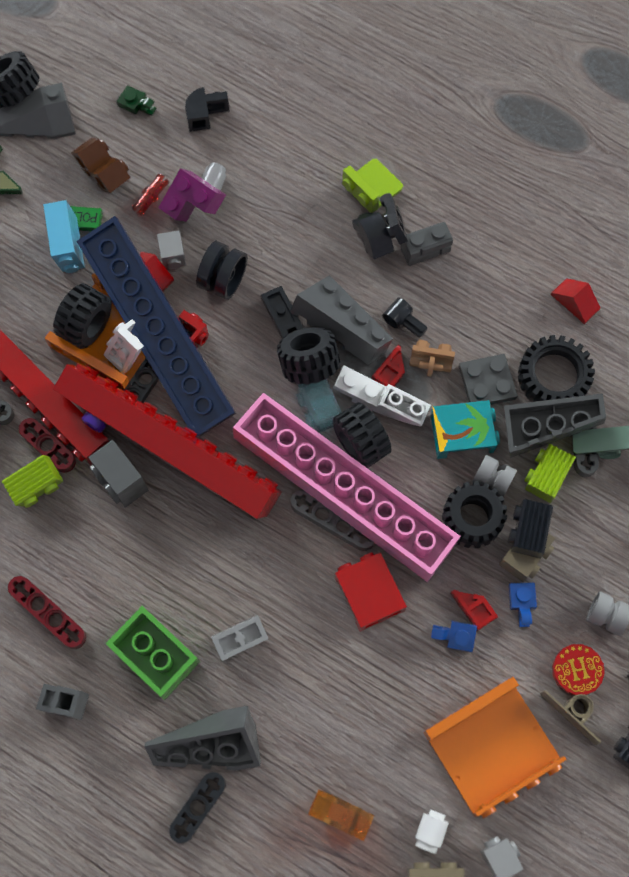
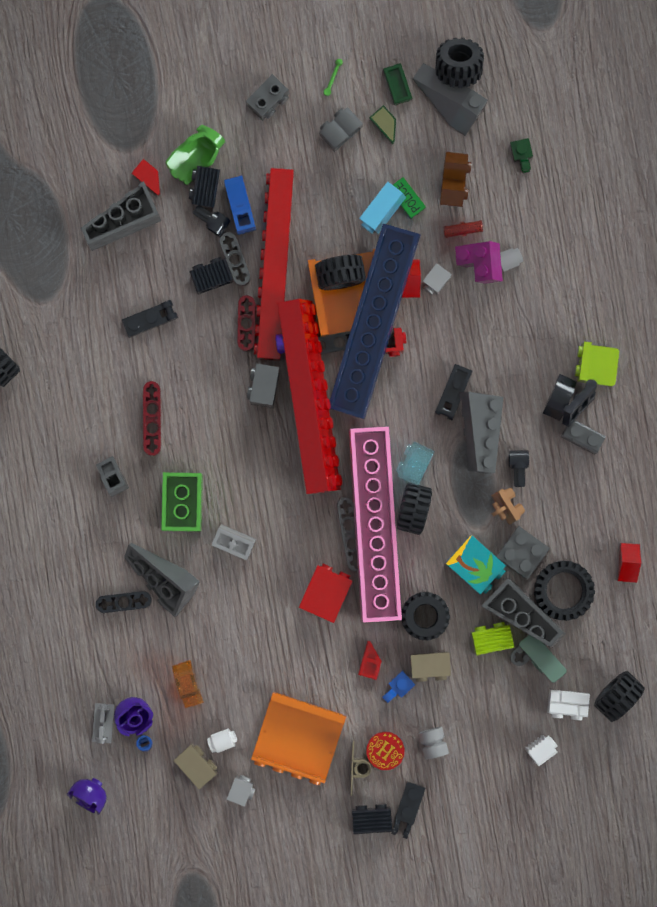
camera: 50 degrees right, 15 degrees up
lime brick [2,455,63,508] -> none
white bracket [104,319,144,374] -> none
black brick [185,87,230,132] -> none
black wheel [196,241,248,300] -> none
black tyre [277,327,340,385] -> none
white slope [333,365,431,427] -> none
red tile [372,345,405,387] -> none
blue plate [431,621,477,652] -> none
light grey wheel [472,455,517,497] -> none
black brick [508,499,553,559] -> none

